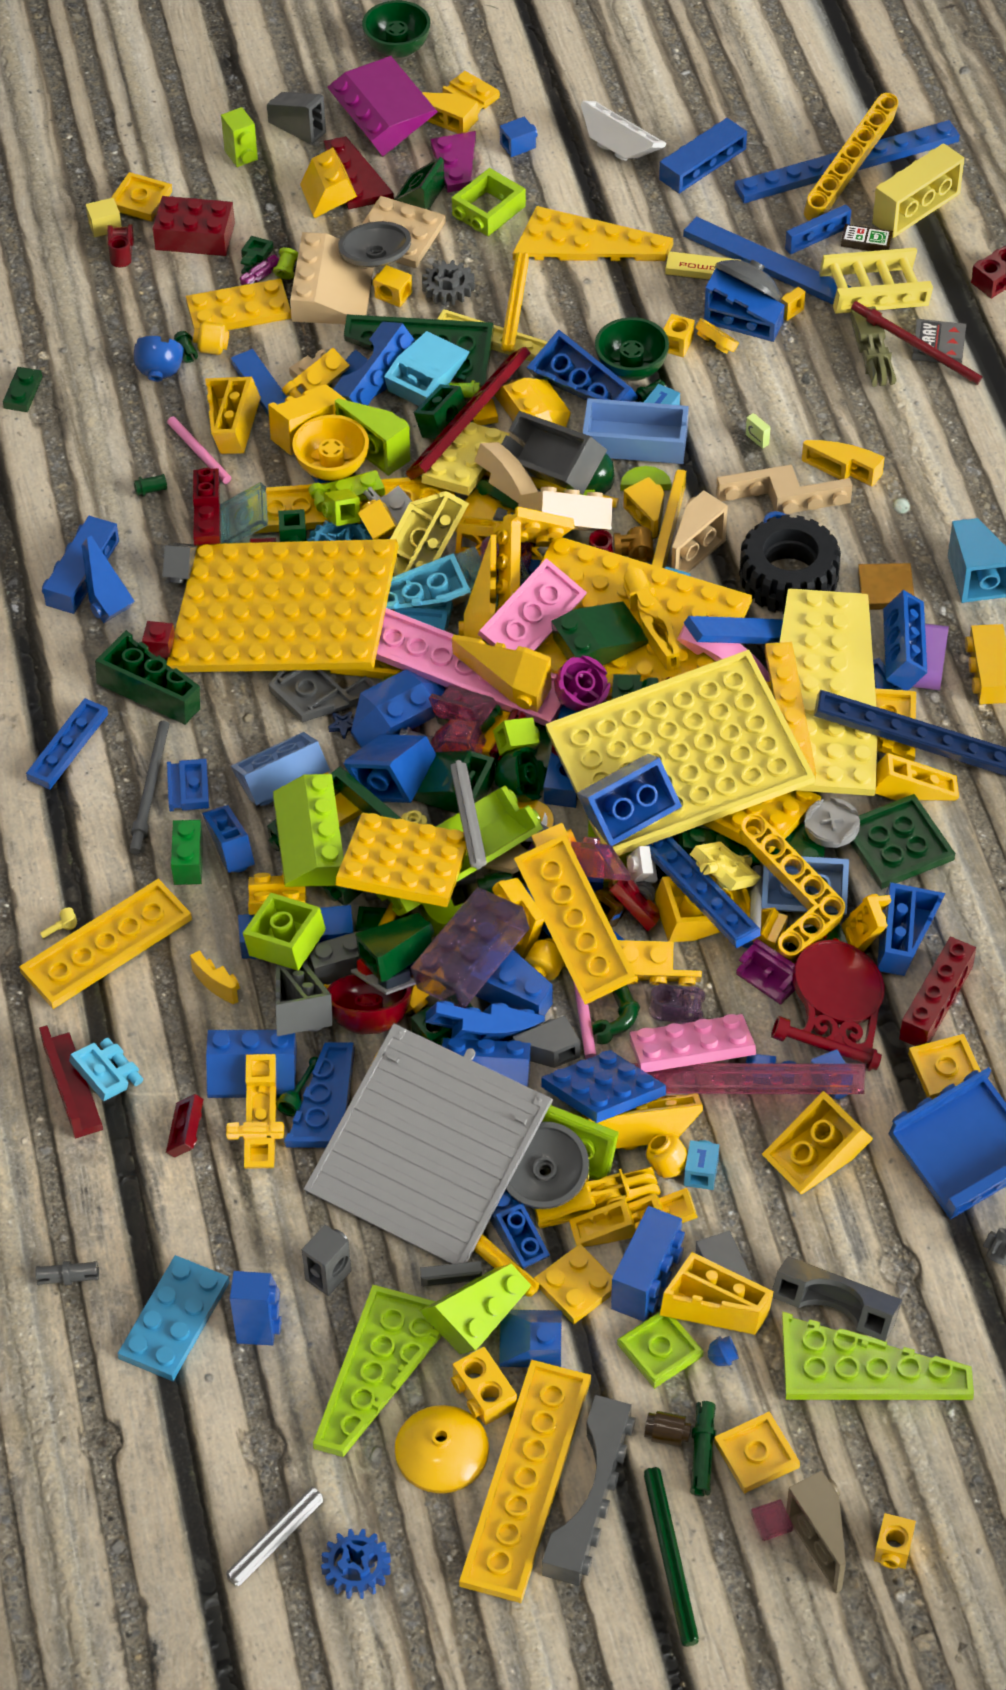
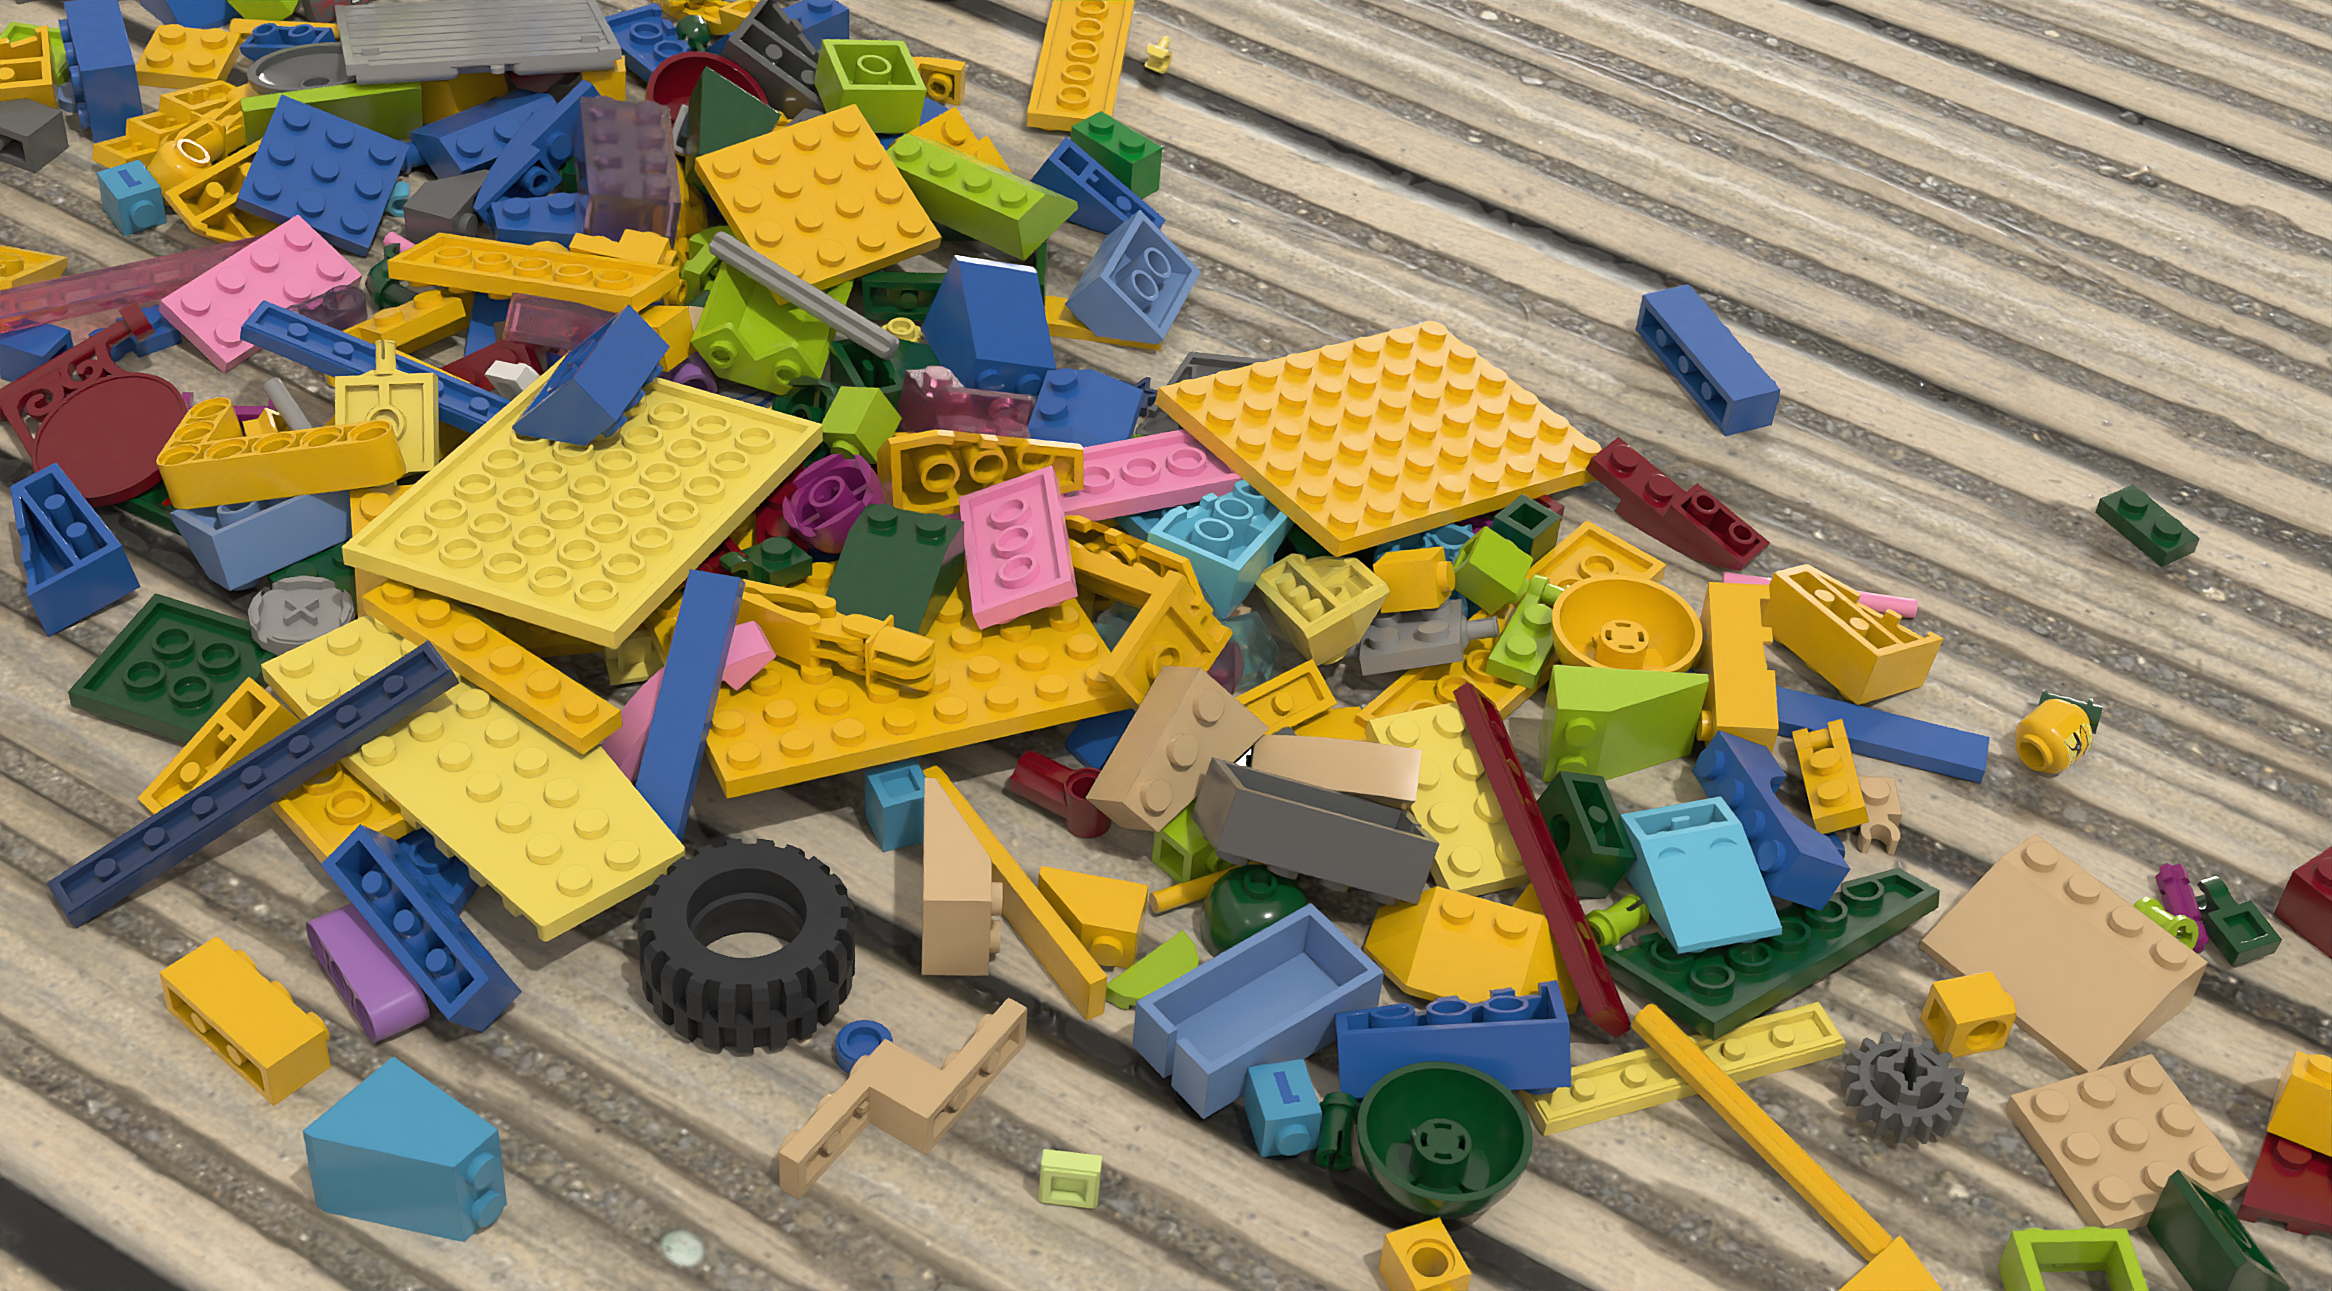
camera: 130 degrees right, 10 degrees down
blue plate [26,698,108,790] -> none
blue slope [82,536,135,623] -> none
dark green wedge [95,630,200,725] -> none
dark grey bar [129,721,170,855] -> none
blue cylinder [133,336,184,382] -> none
dark green pin [134,474,167,497] -> none
dark red brick [142,621,175,663] -> none
dark grey slope [162,543,198,583] -> none
blue plate [167,759,209,812] -> none
yellow plate [186,278,292,330] -> none
clear light blue tile [220,482,268,544] -> none
dark grey dish [338,221,411,268] -> none
pearl gold piece [613,526,654,562] -> none
yellow slope [802,440,884,487] -> none
yellow bracket [841,894,892,952] -> none
pearl gold tile [858,563,914,610] -> none

